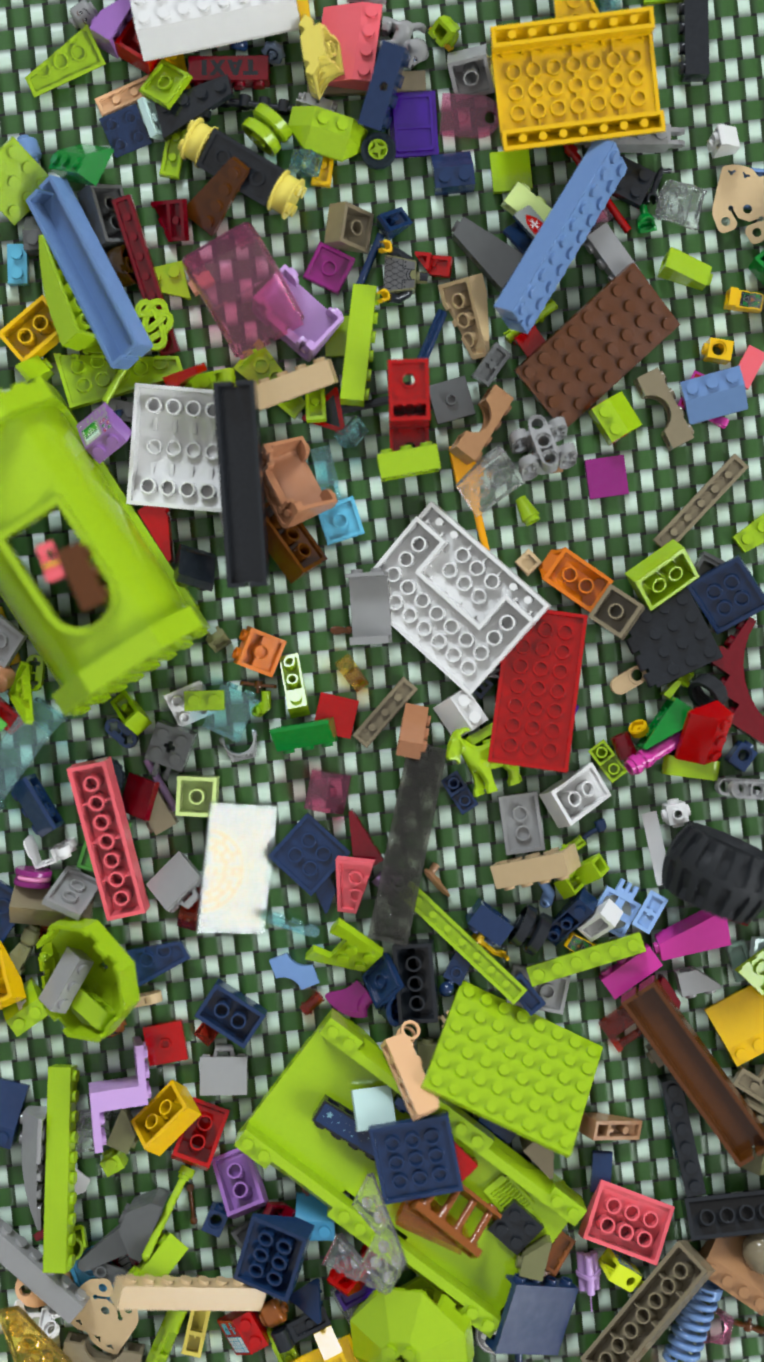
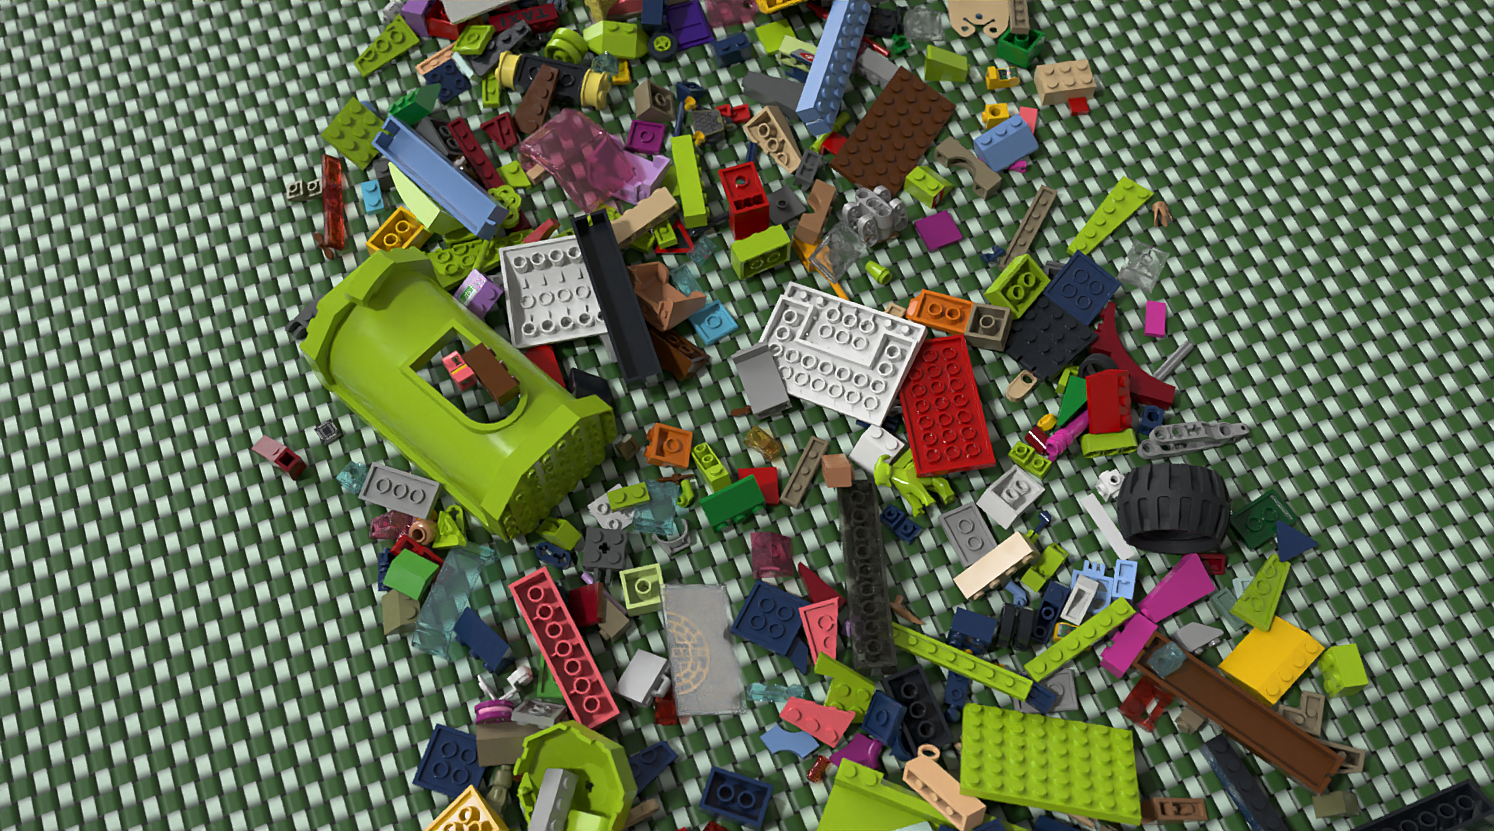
camera: 15 degrees left, 25 degrees down
none -> coral wing [779,696,856,748]
none -> dark blue piece [980,245,1006,263]
none -> clear light blue brick [1147,641,1187,678]

